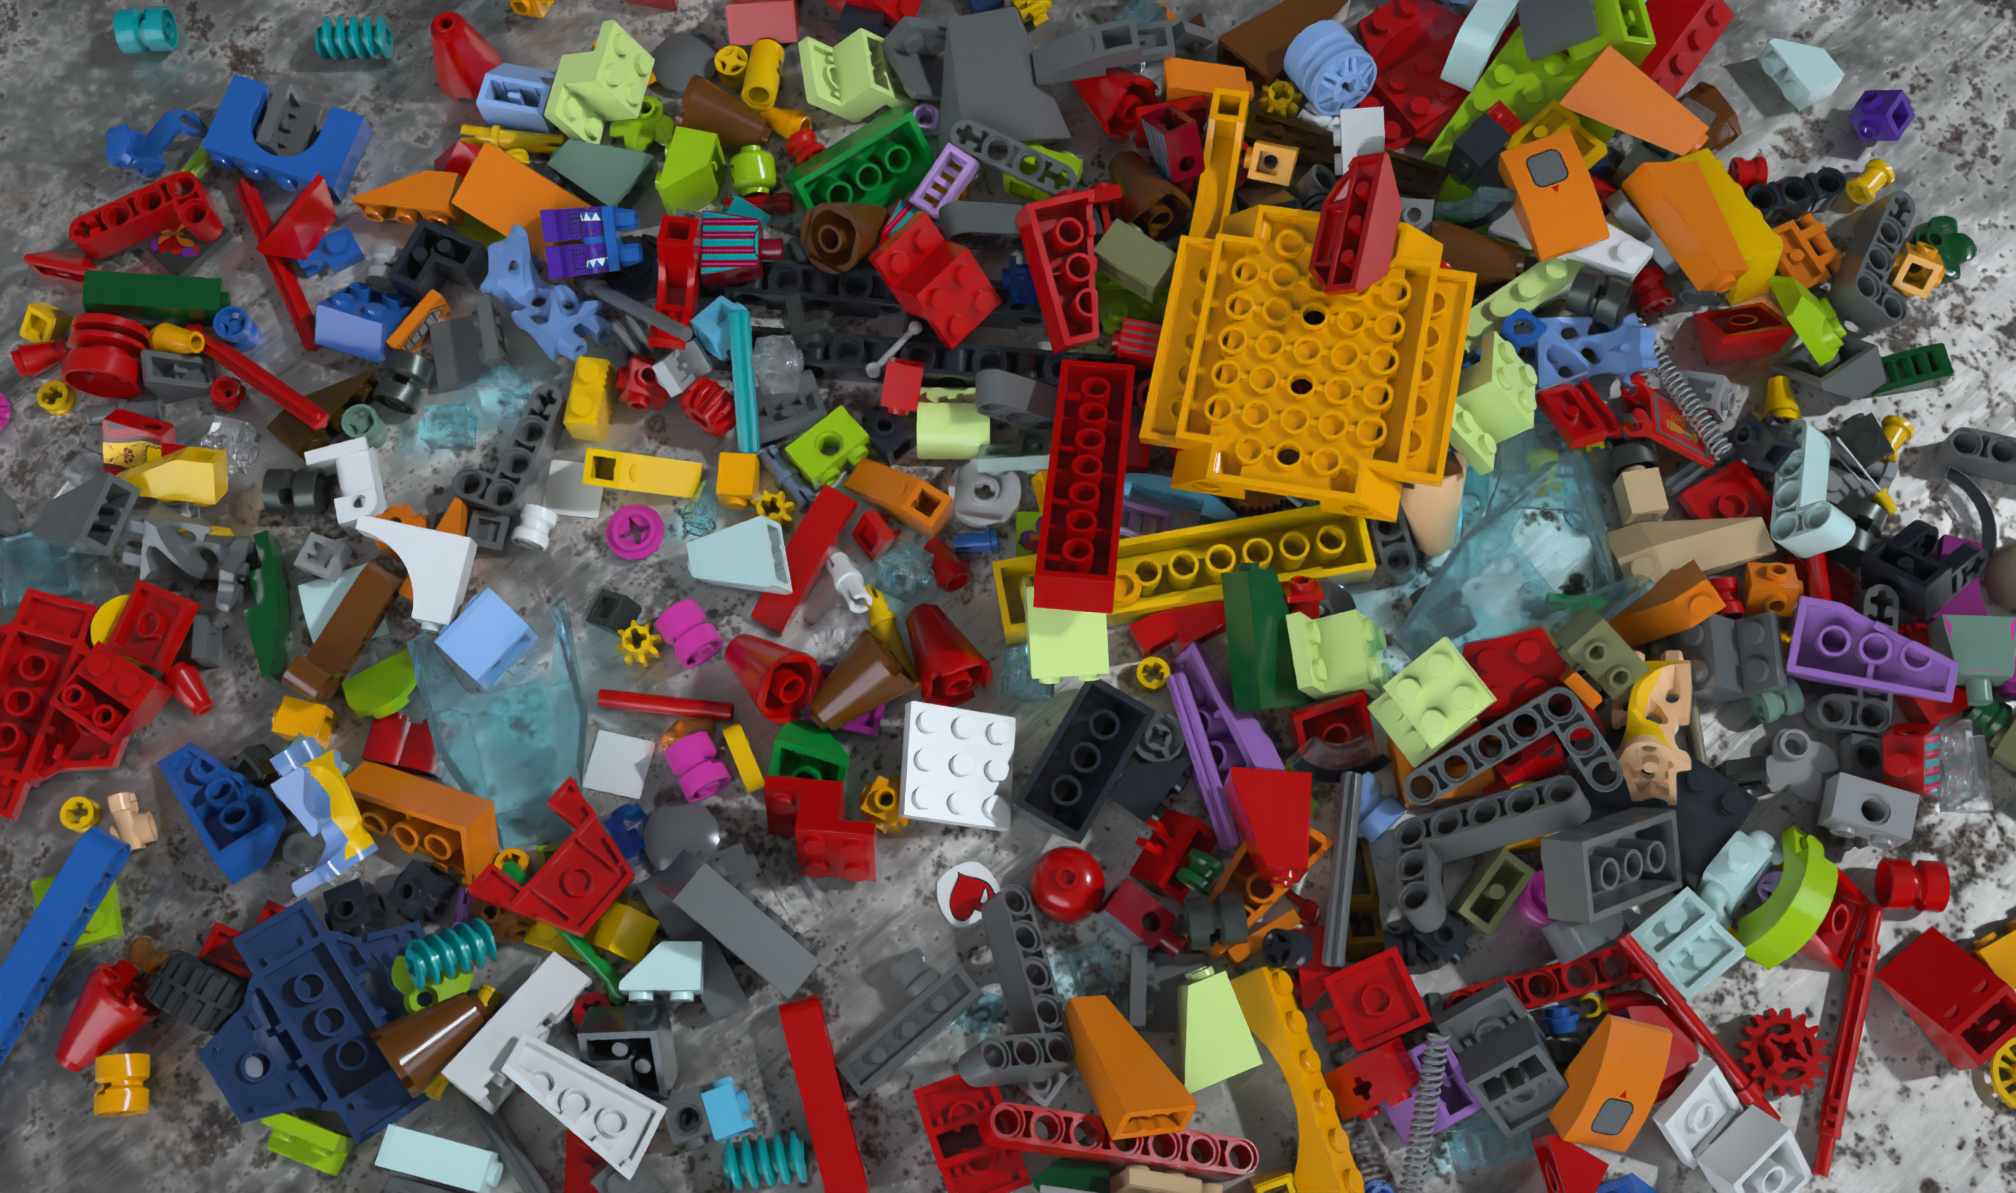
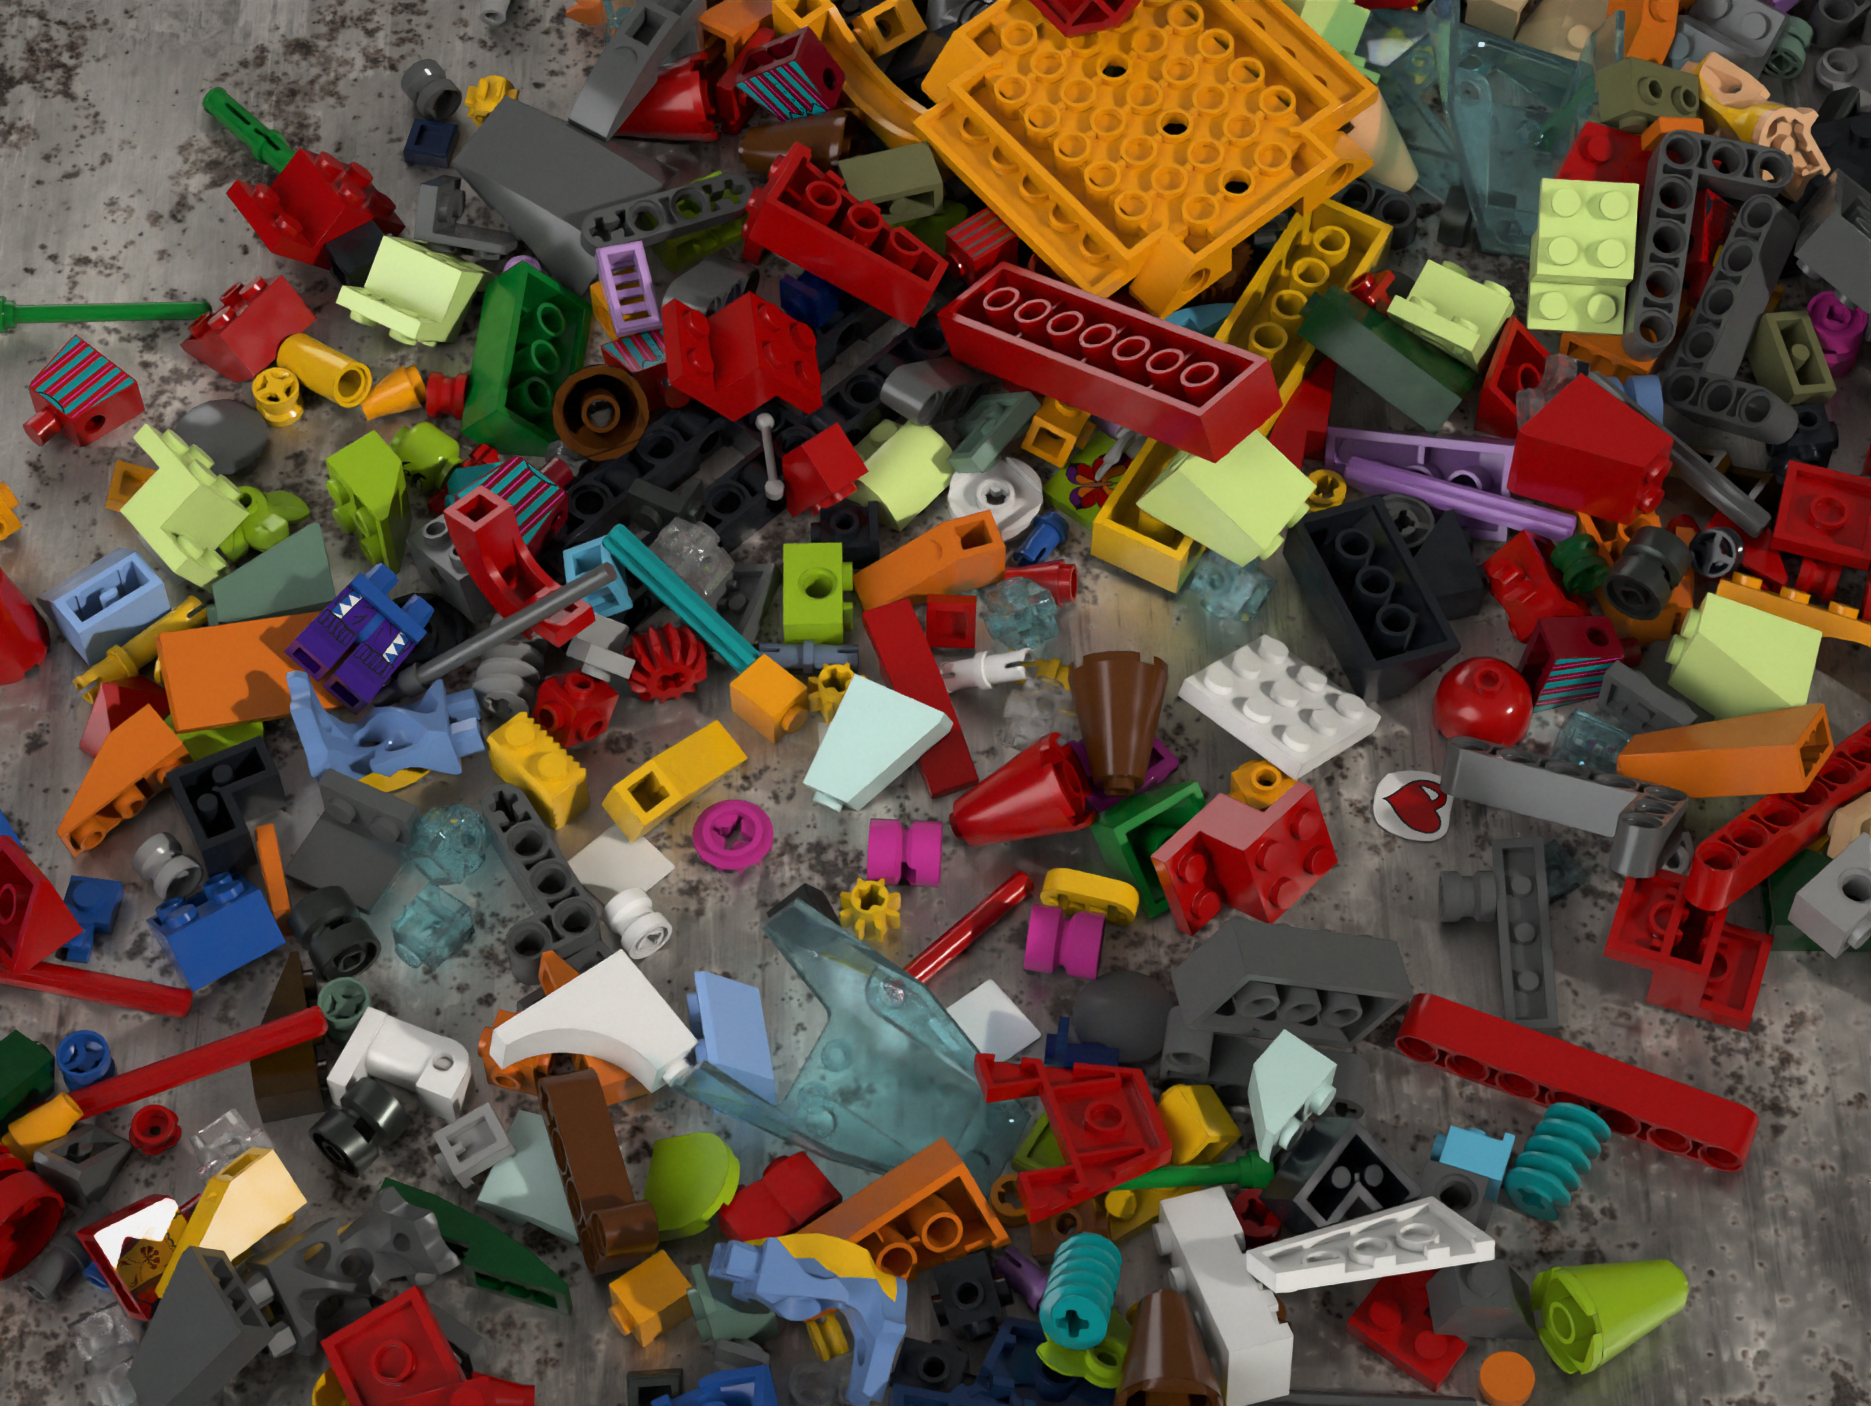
camera: 55 degrees left, 15 degrees down
clear orange arm [661,718,716,751] -> none
reddish brown cone [672,74,772,150] -> none
clear light blue cone [681,480,719,537] -> none
red cone [906,603,993,707] -> none

